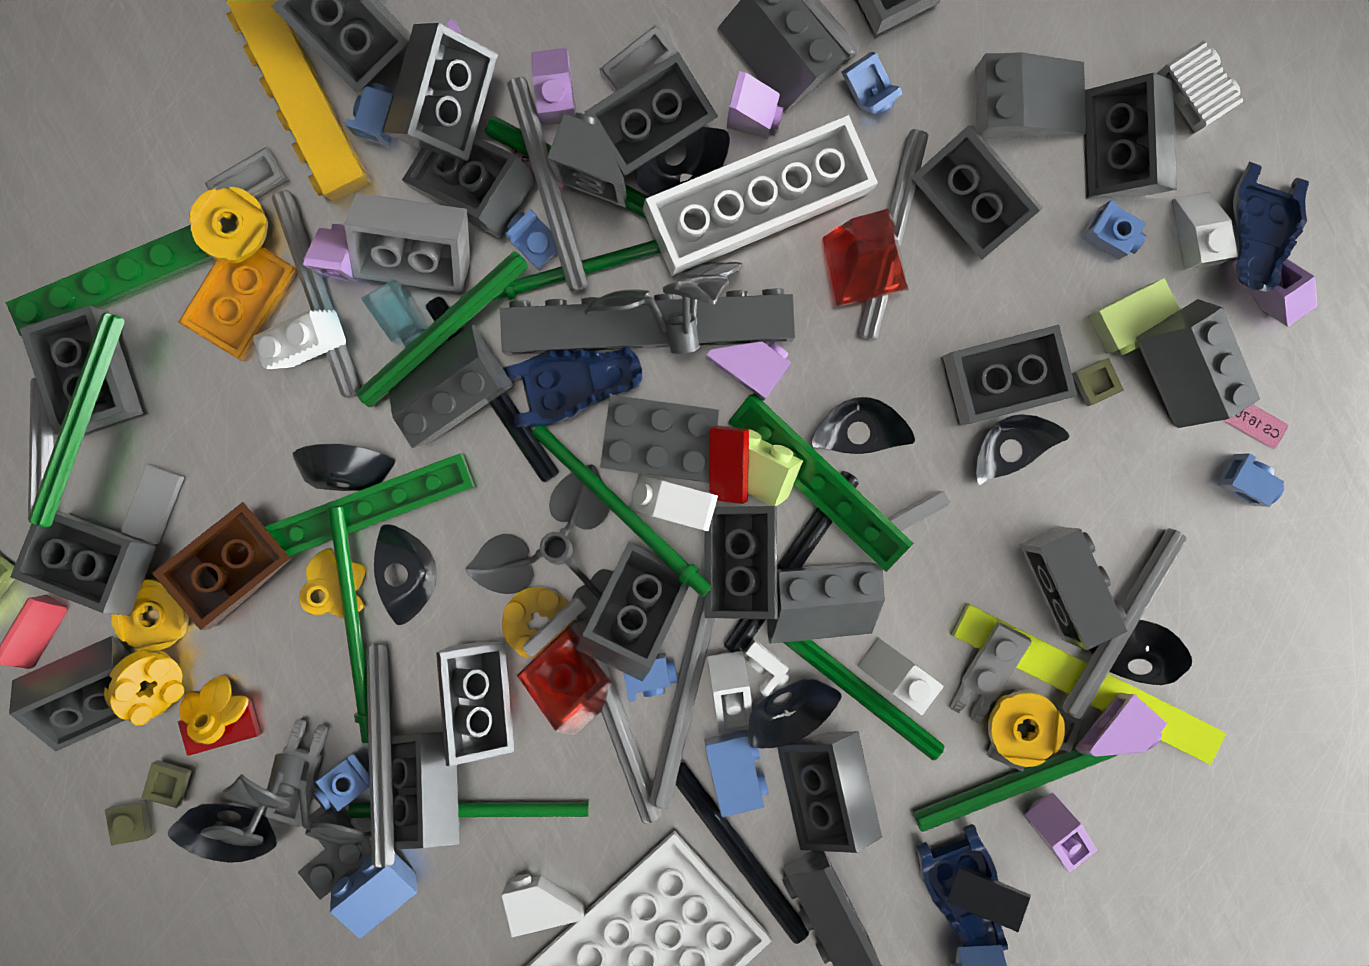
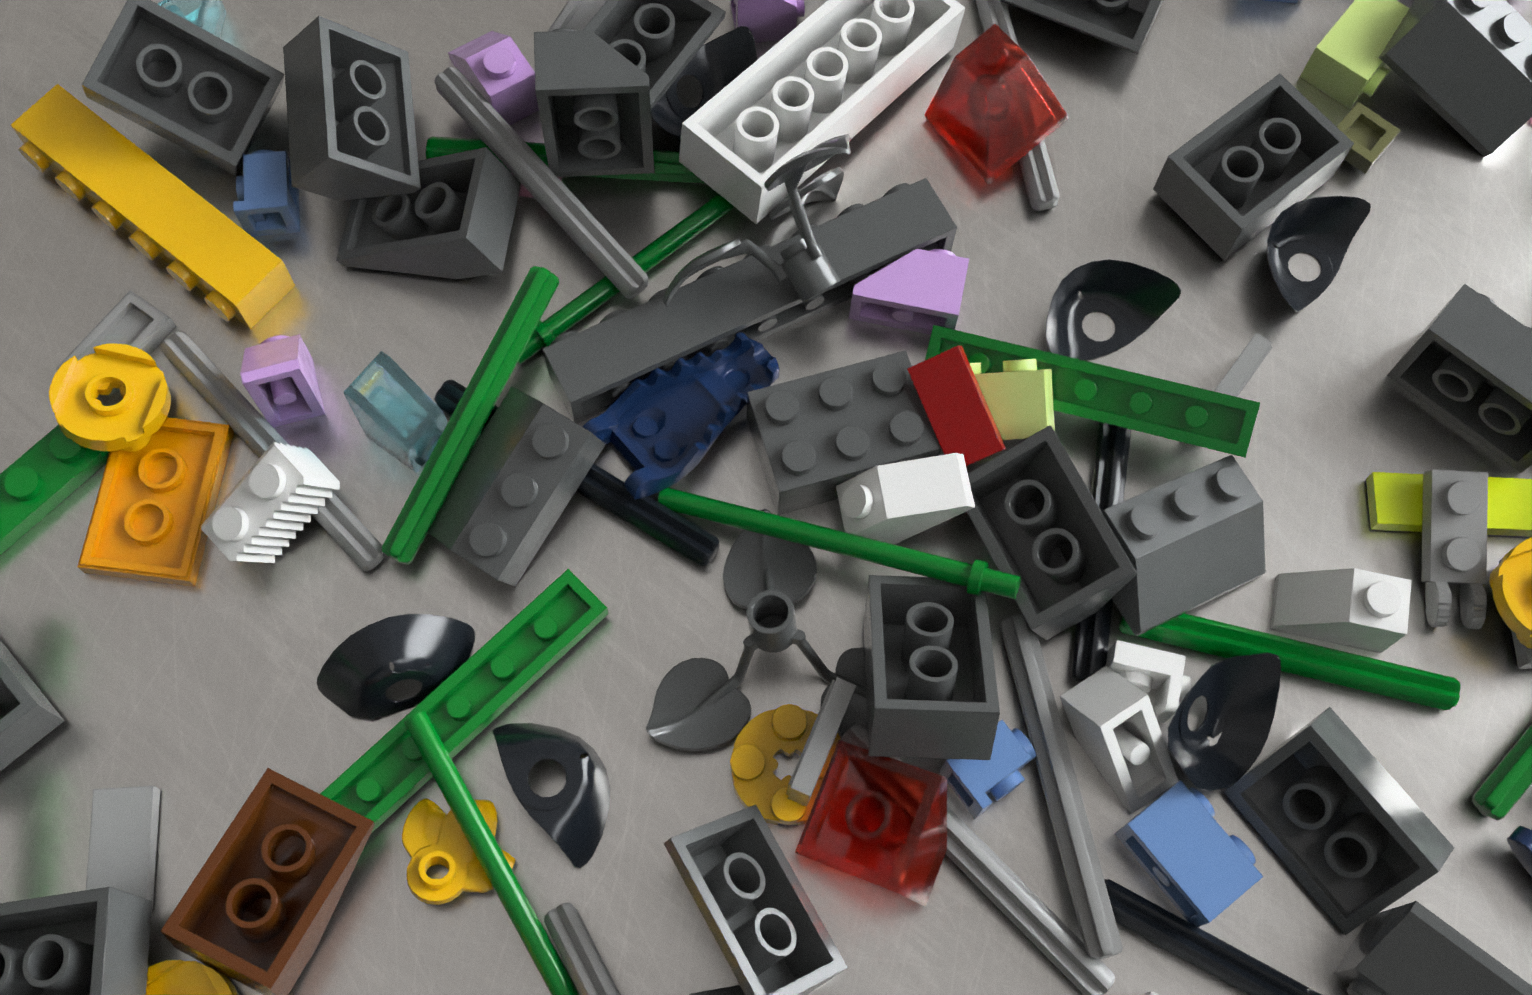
camera: 30 degrees left, 20 degrees down
light grey brick [344,193,470,293] -> none
medium blue bracket [505,209,558,271] -> none

